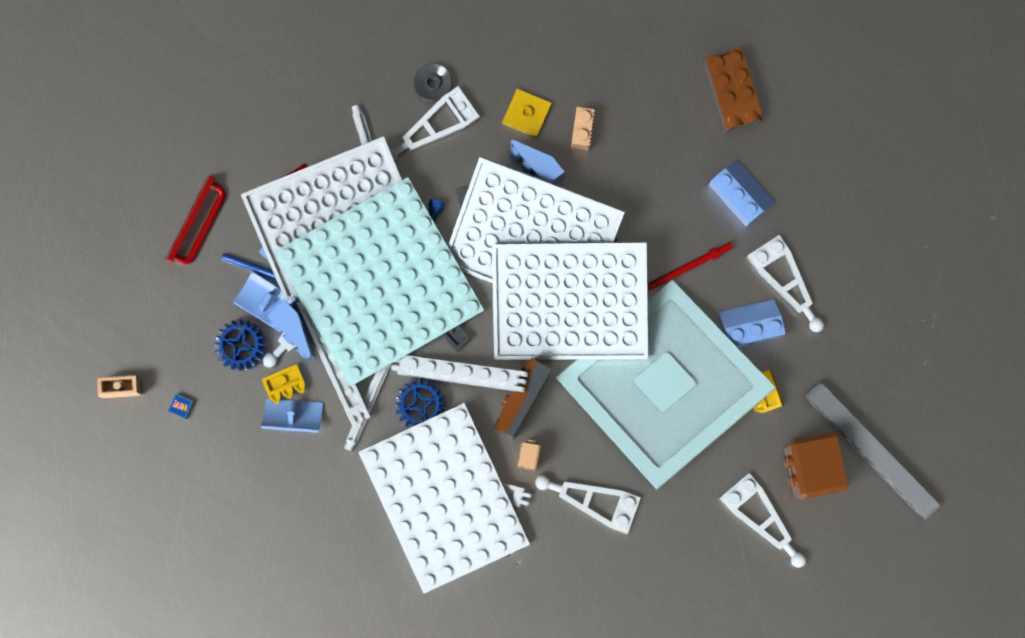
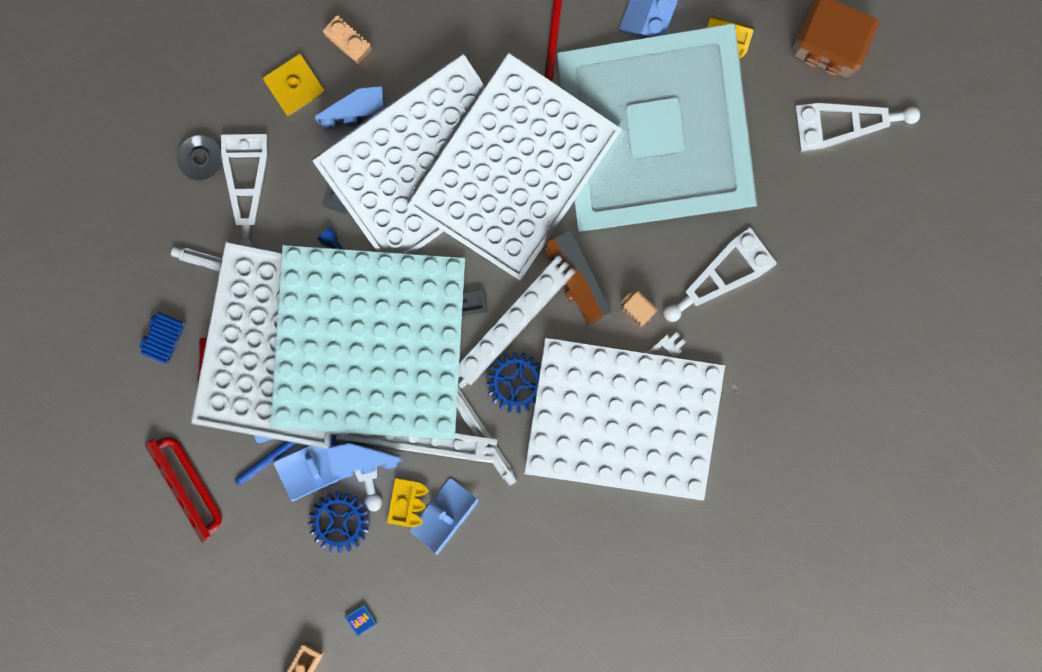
camera: 55 degrees left, 5 degrees up
none -> blue brick [139,312,186,365]

